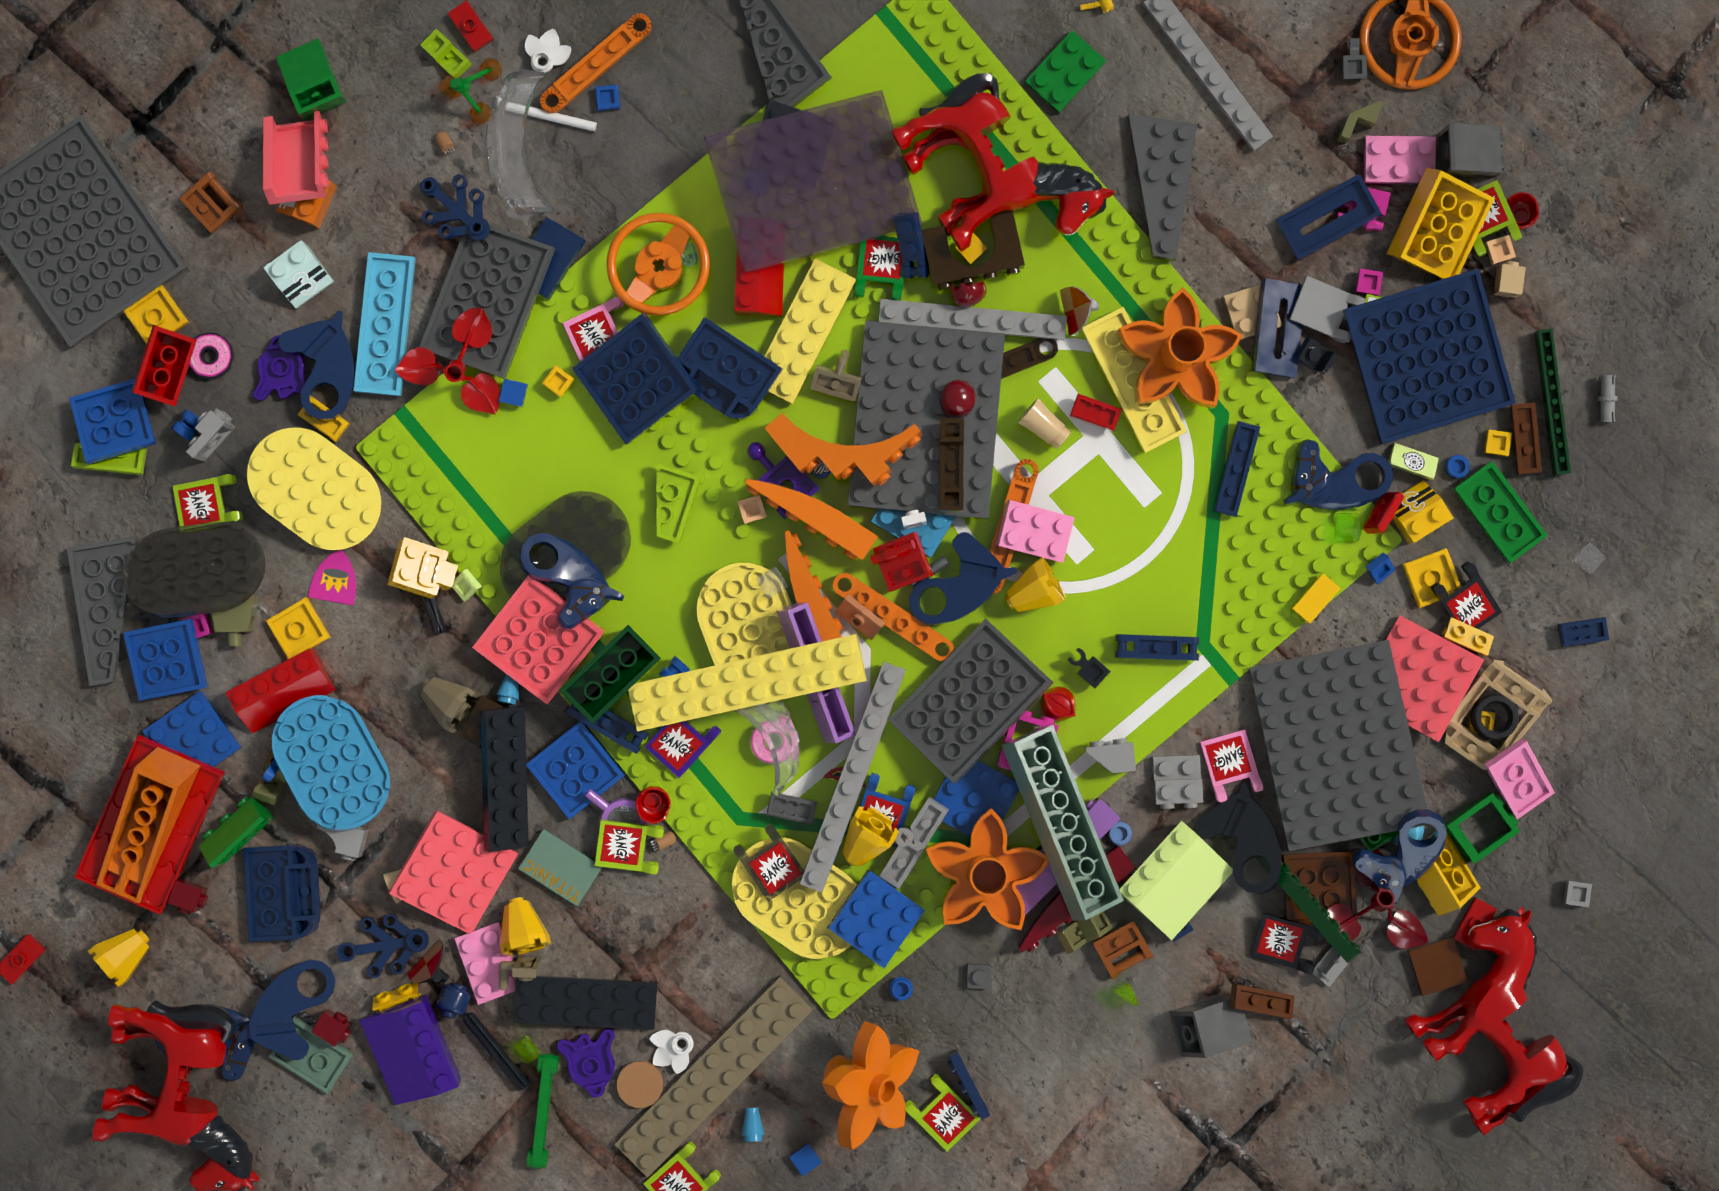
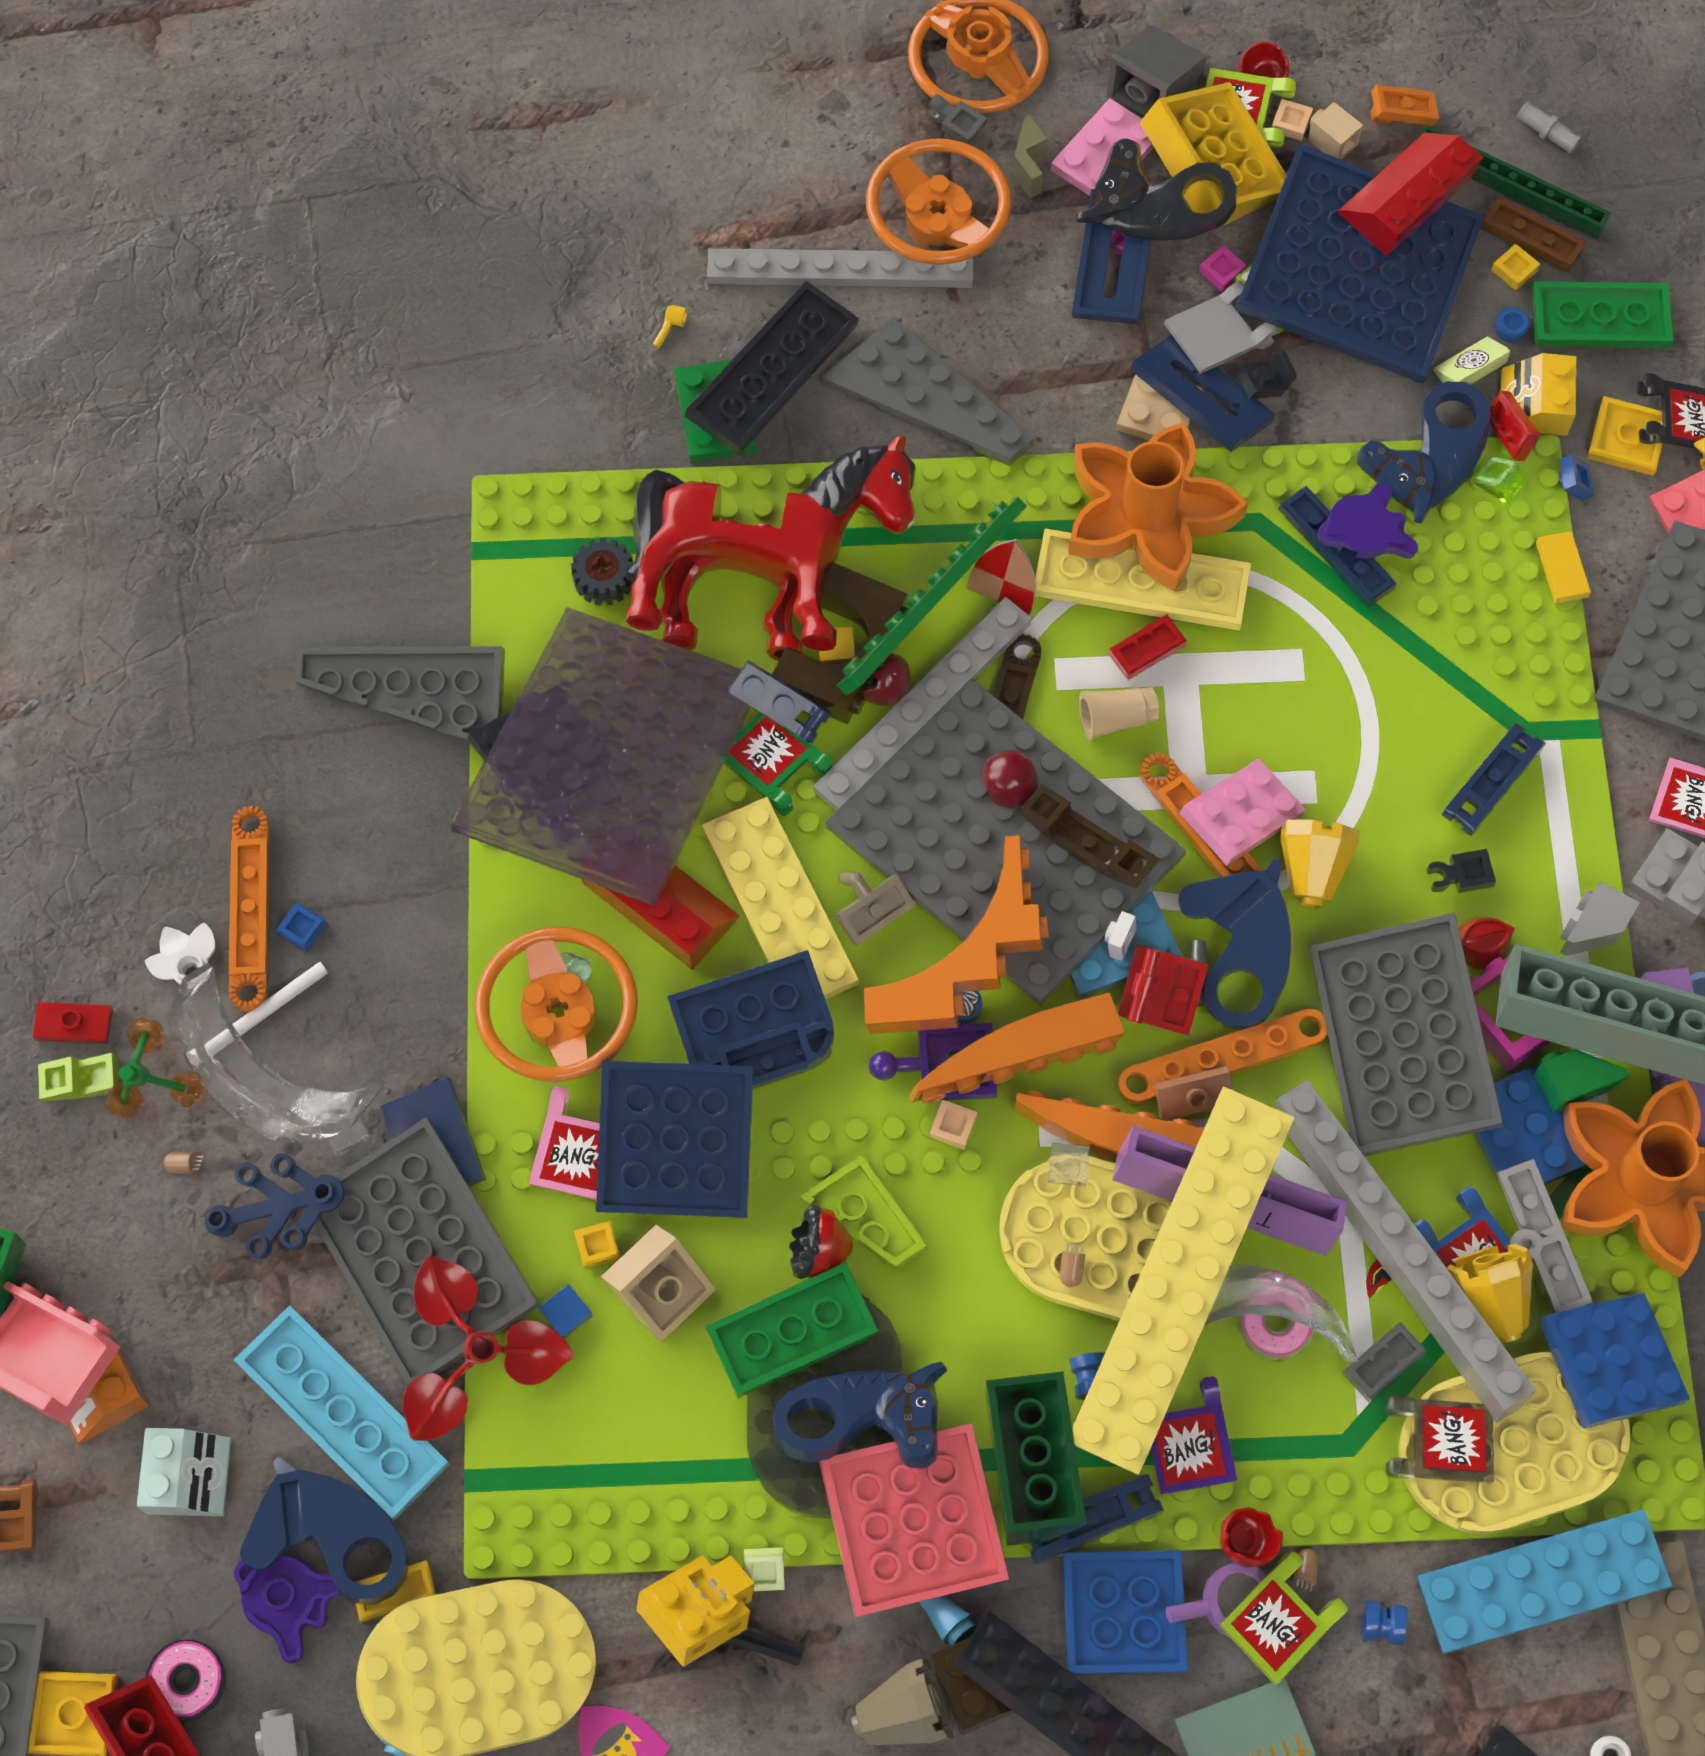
camera: 50 degrees left, 20 degrees down
none -> black wheel [571,538,634,606]
none -> tan slope [601,1225,717,1342]
none -> black plate [684,281,860,456]
none -> green plate [706,1263,878,1399]
none -> hair [789,1205,853,1279]
none -> green plate [837,496,1027,696]
none -> orange piece [866,139,1012,265]
none -> medium nougat piece [1059,1244,1086,1287]
none -> black animal [1076,138,1237,241]
none -> dark purple tile [1317,483,1418,559]
none -> red slope [1338,133,1483,256]
none -> blue wheel [1361,1600,1408,1646]
none -> orange hinge [1370,84,1440,127]
none -> dark azure plate [1417,1509,1672,1655]
none -> green slope [1533,1049,1630,1114]

